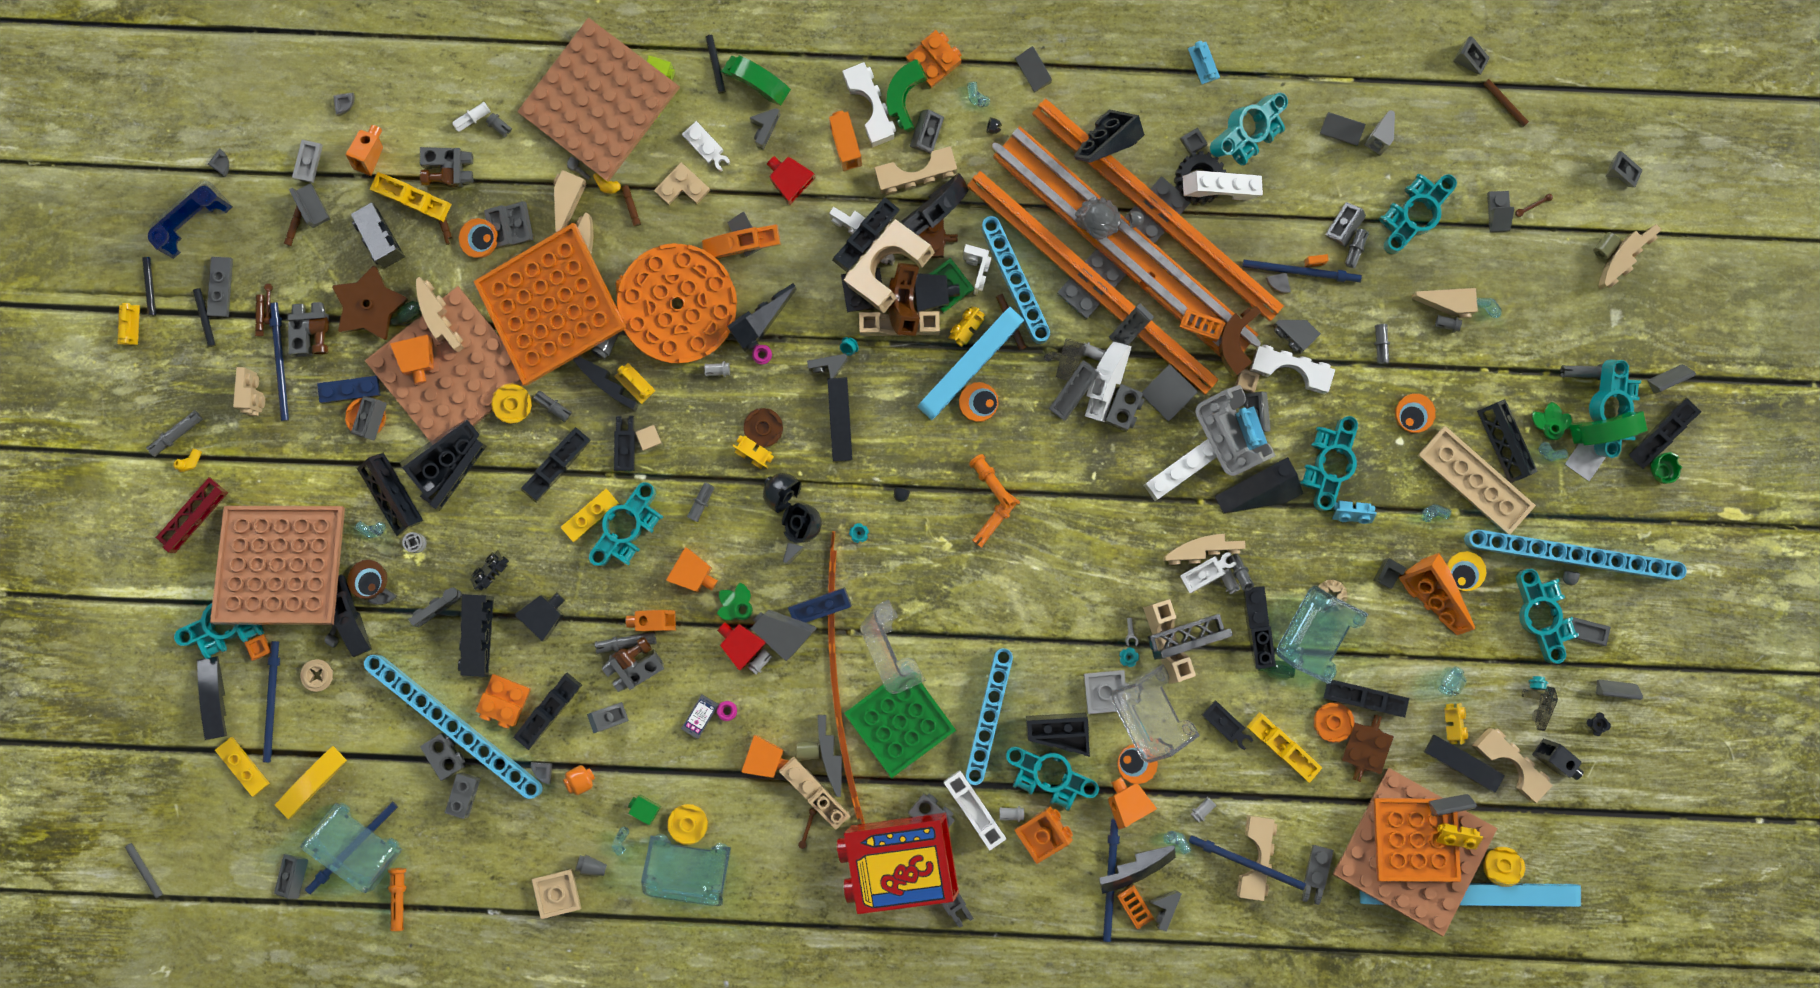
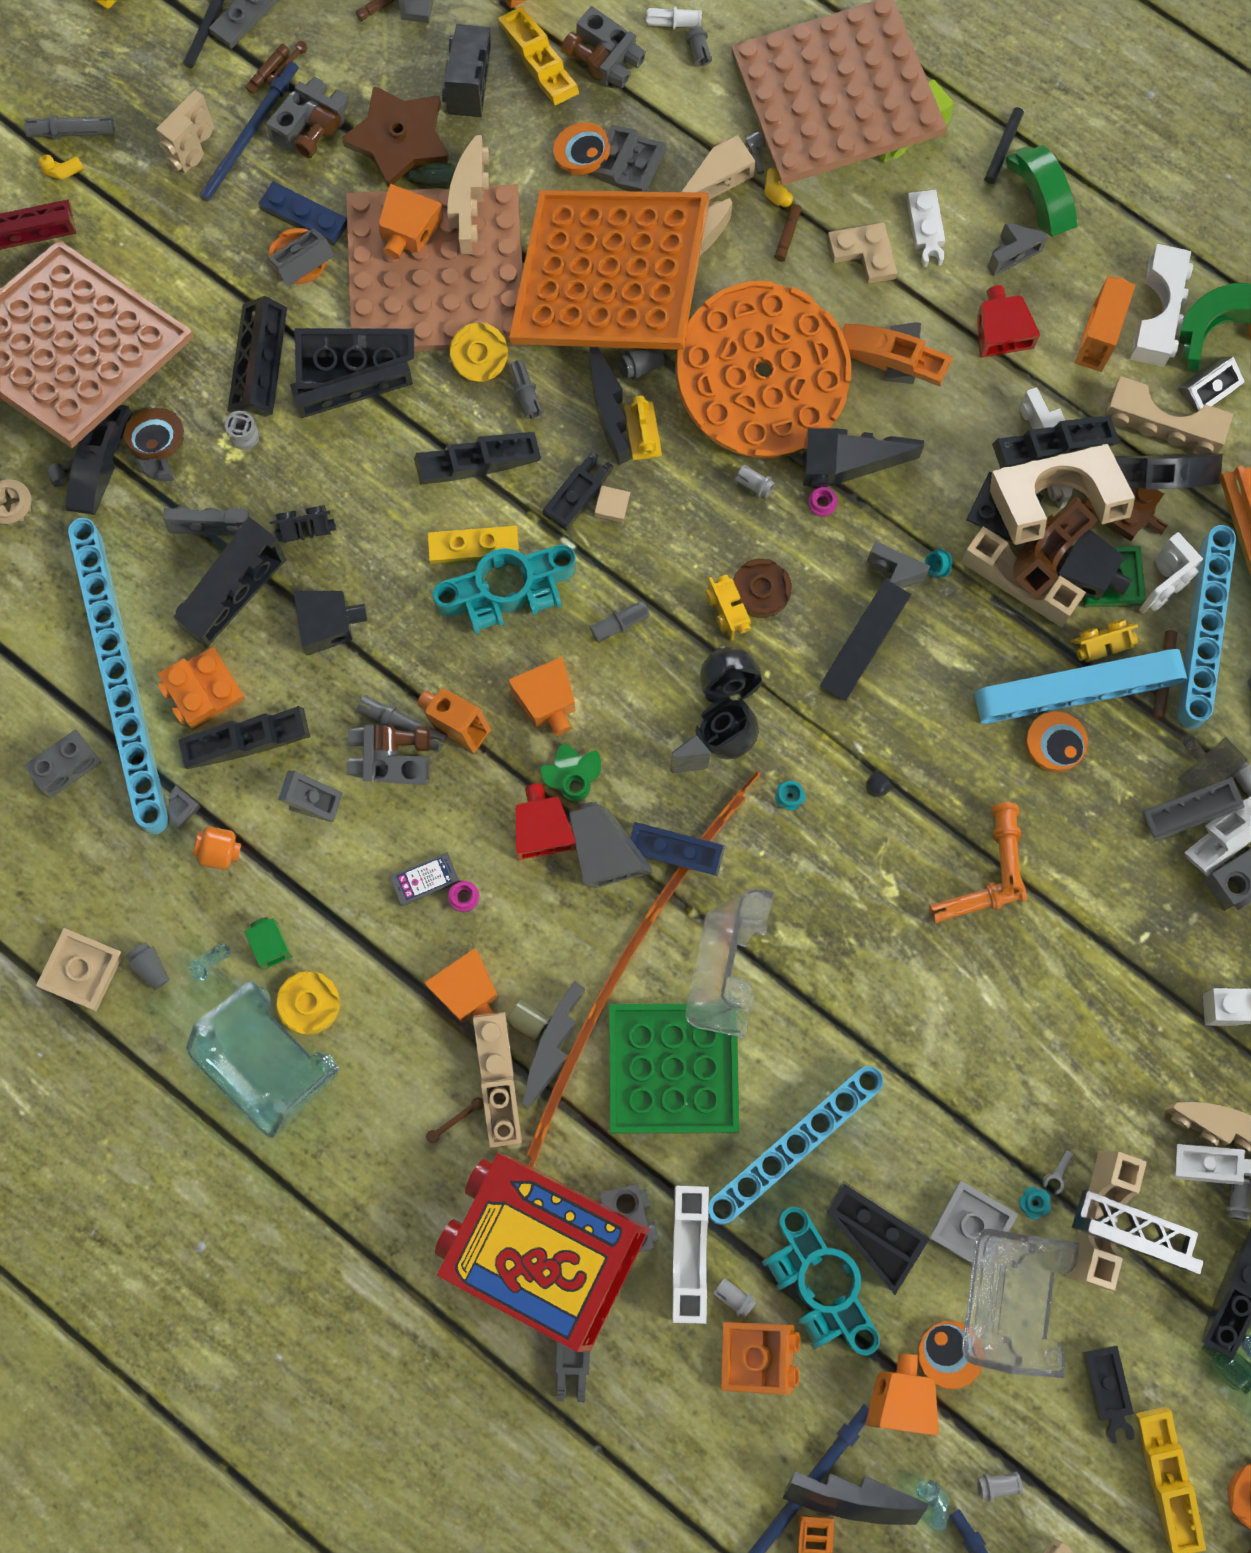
camera: 35 degrees right, 10 degrees down
clear light blue arm [354,521,386,538] -> none
dark grey brick [420,733,466,781] -> none
reddish brown wheel [438,218,452,245] -> none
light grey pin [748,649,772,675] -> none

